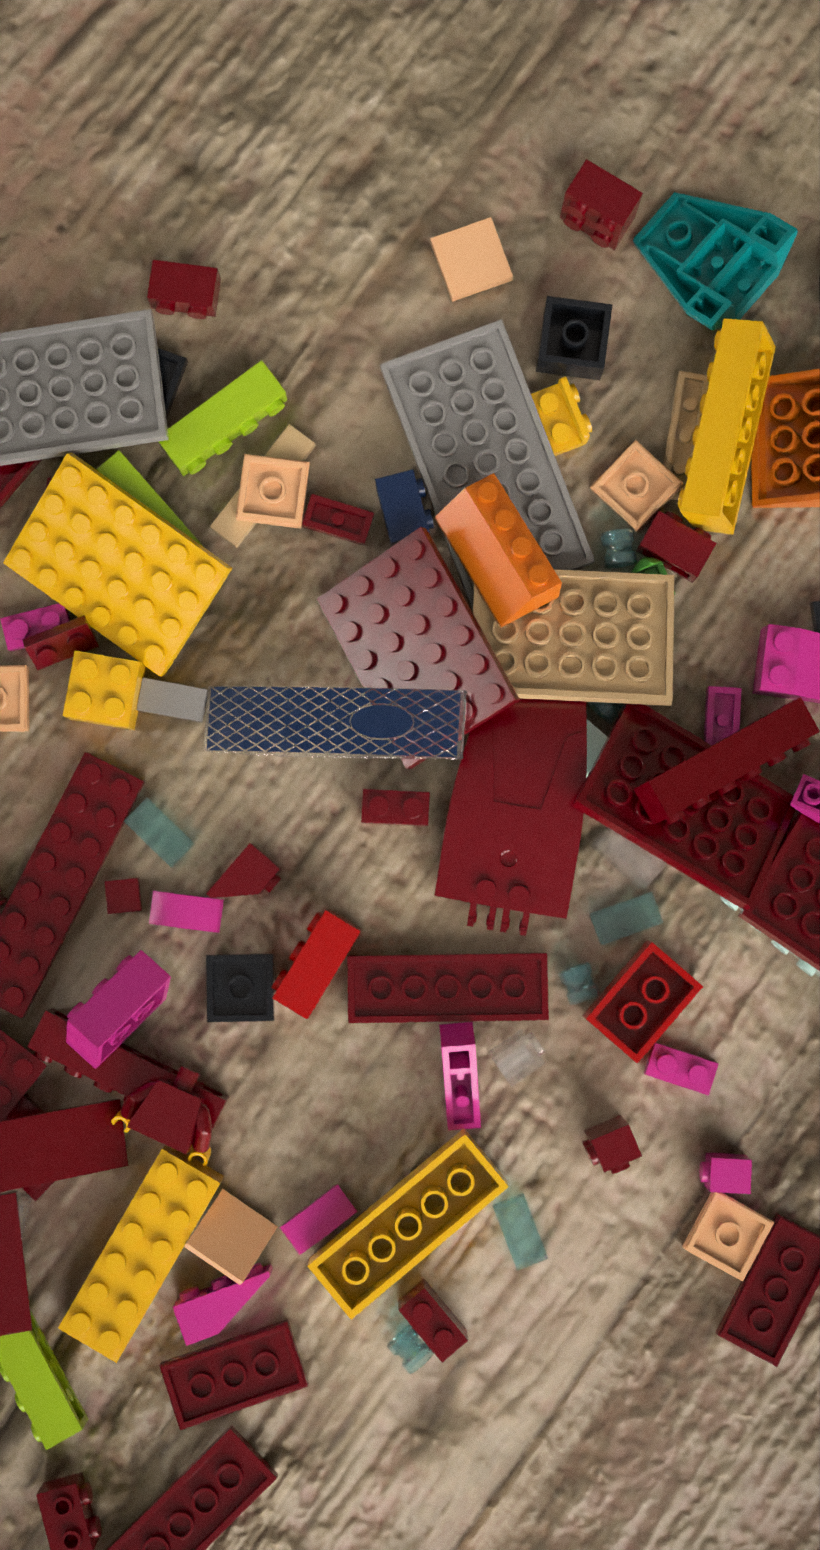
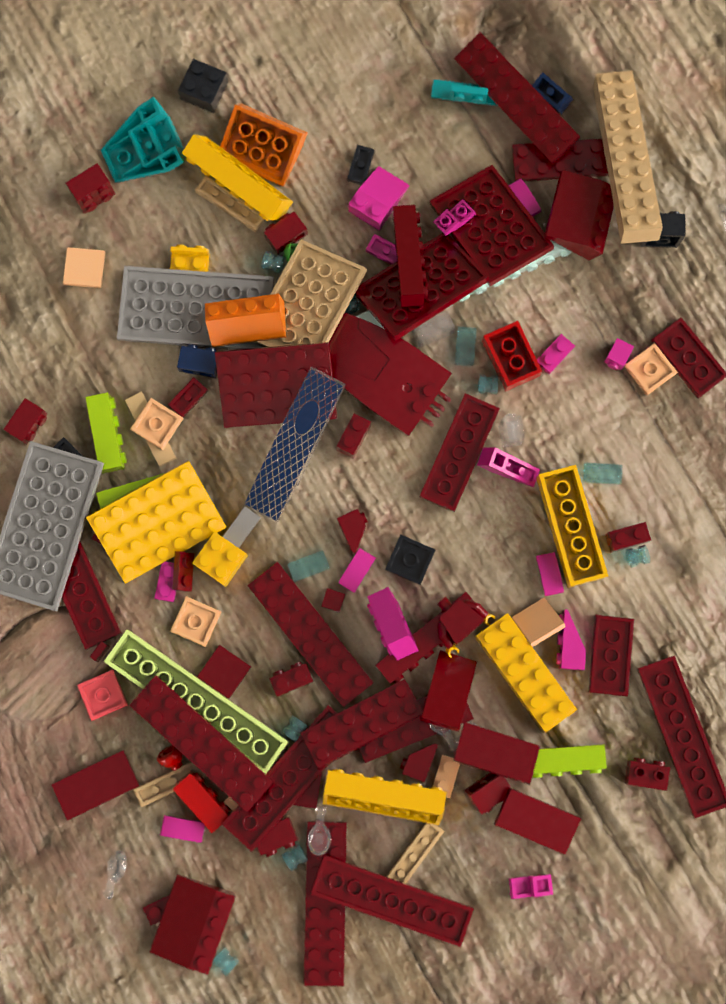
camera: 65 degrees left, 5 degrees down
red brick [271,909,362,1019] -> none
black brick [536,296,613,380] -> none
dark red brick [582,1115,642,1174] -> none
light nougat tile [590,440,684,533] -> none

